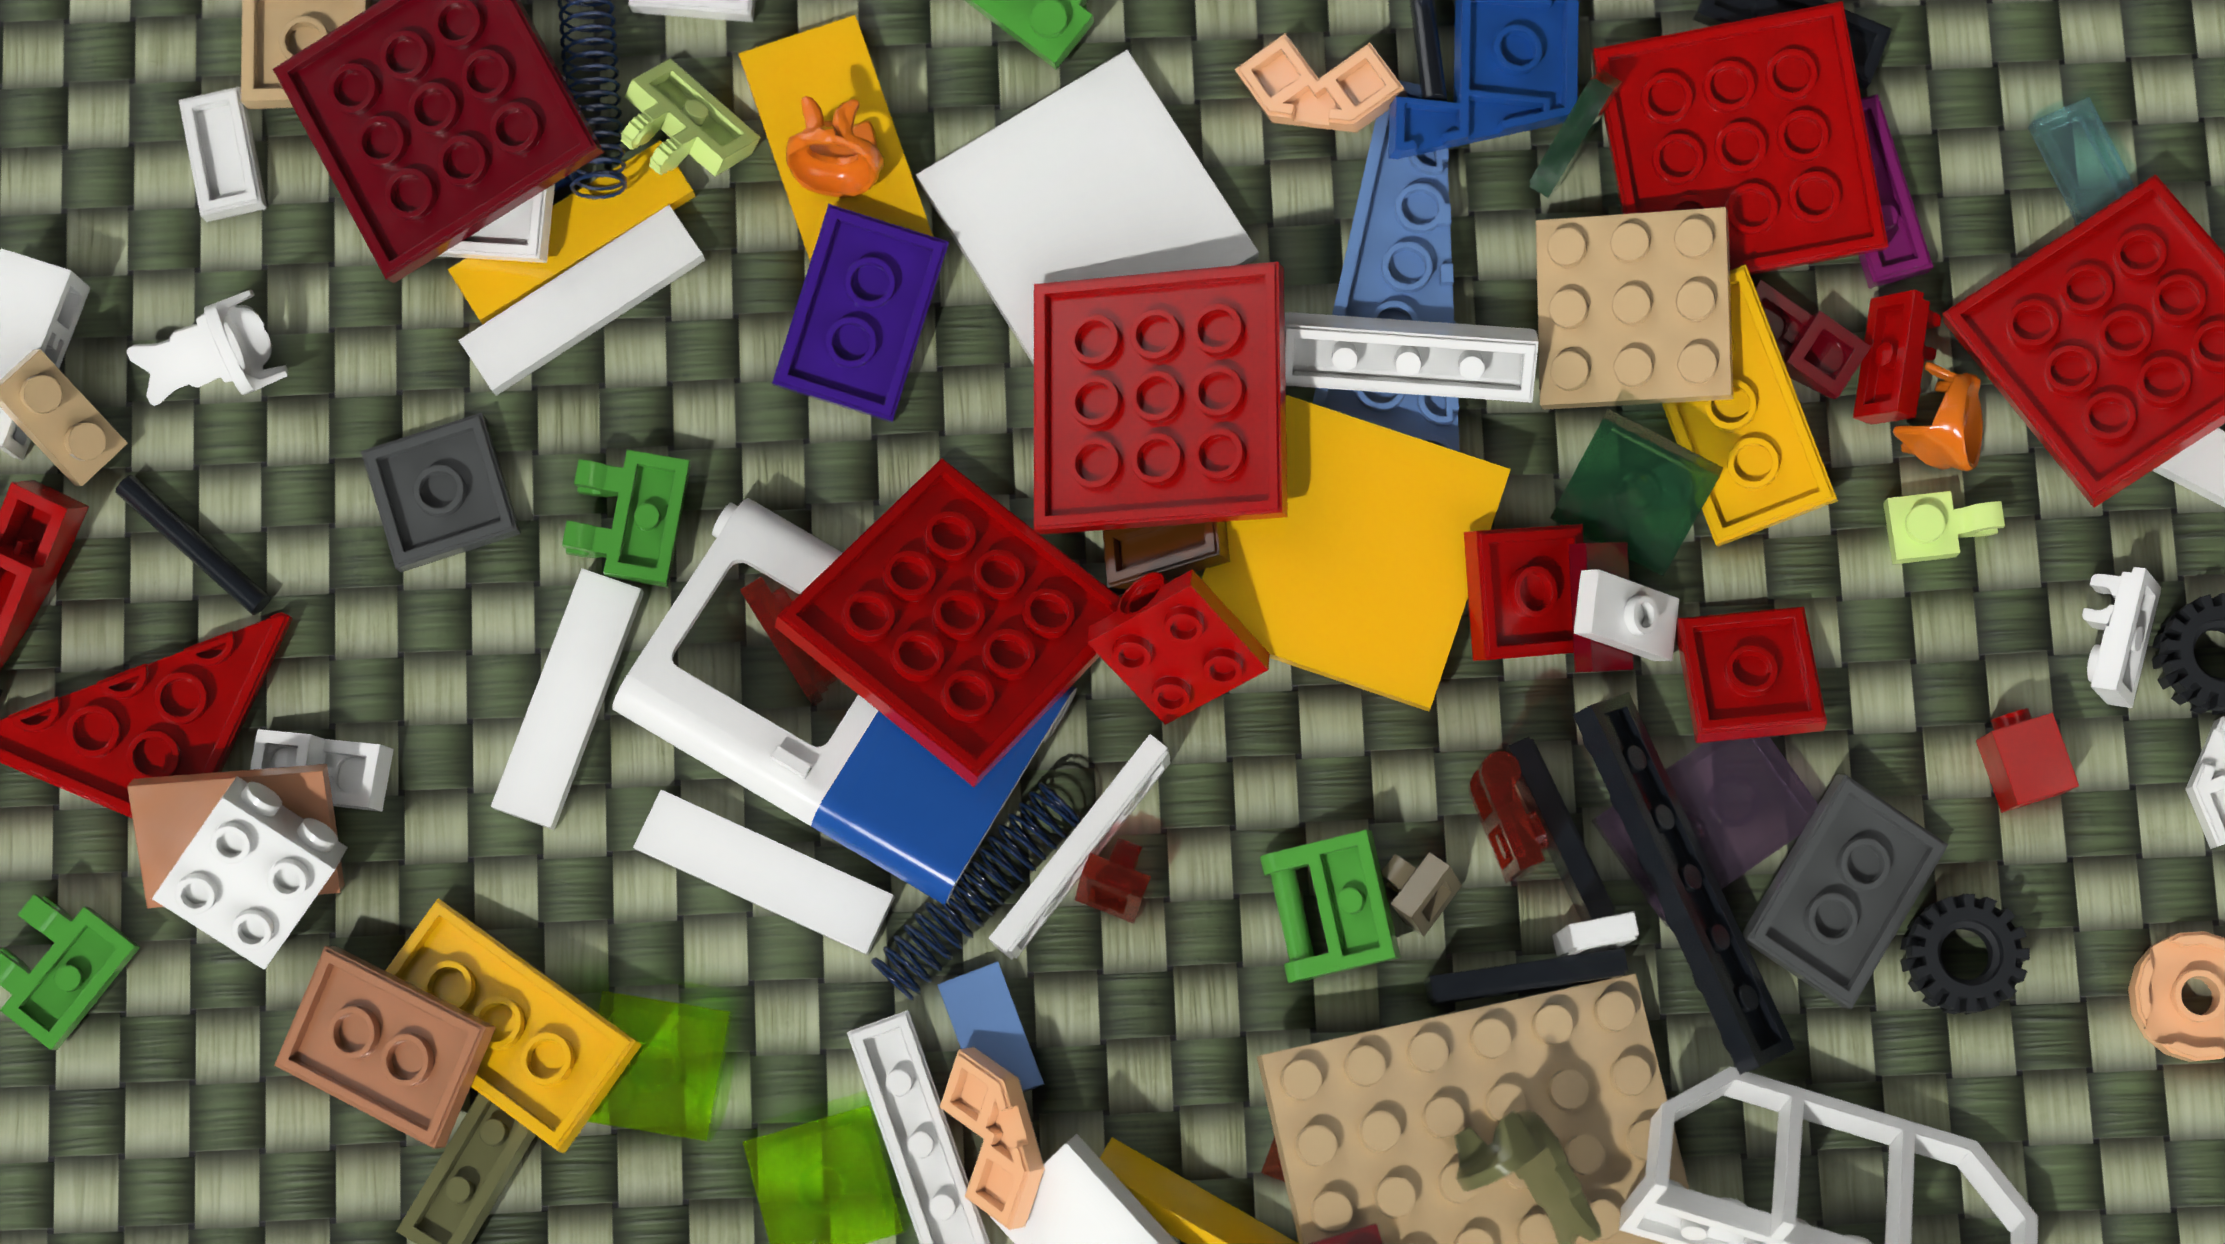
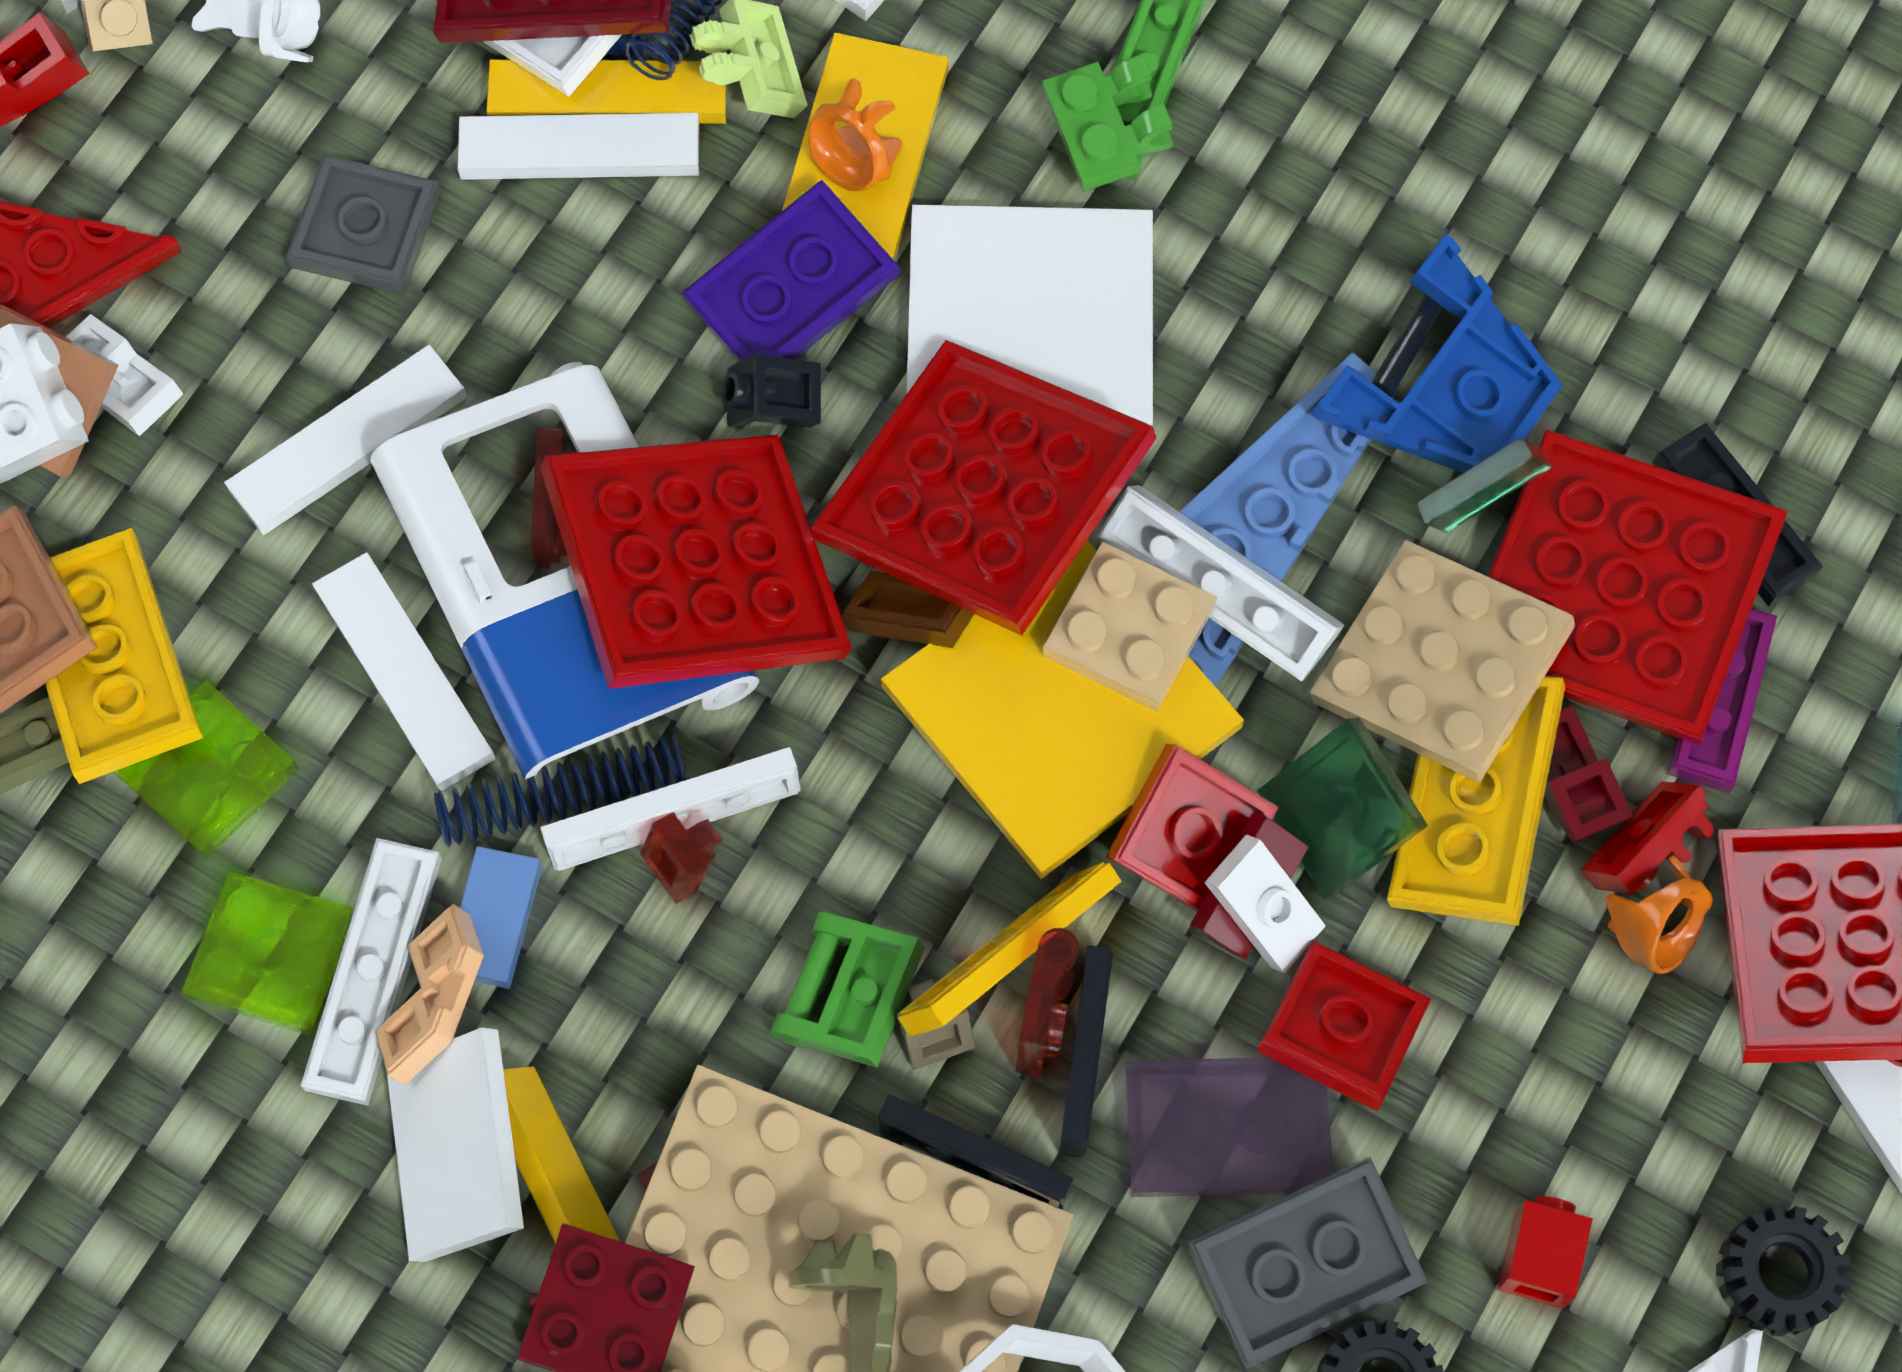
camera: 30 degrees right, 10 degrees down
black bar [115,475,271,615] -> none
bright green plate [562,449,691,587] -> none
red plate [1087,569,1270,725] -> none
light nougat tile [1235,33,1408,133] -> none
white tile [1552,912,1639,958] -> none
black plate [1573,692,1796,1075] -> none
yellowish green plate [1883,491,2005,565] -> none
white plate [2082,567,2162,708] -> none
none -> black bracket [721,354,821,428]
none -> yellow tile [897,862,1122,1037]
none -> tan plate [1043,541,1217,712]

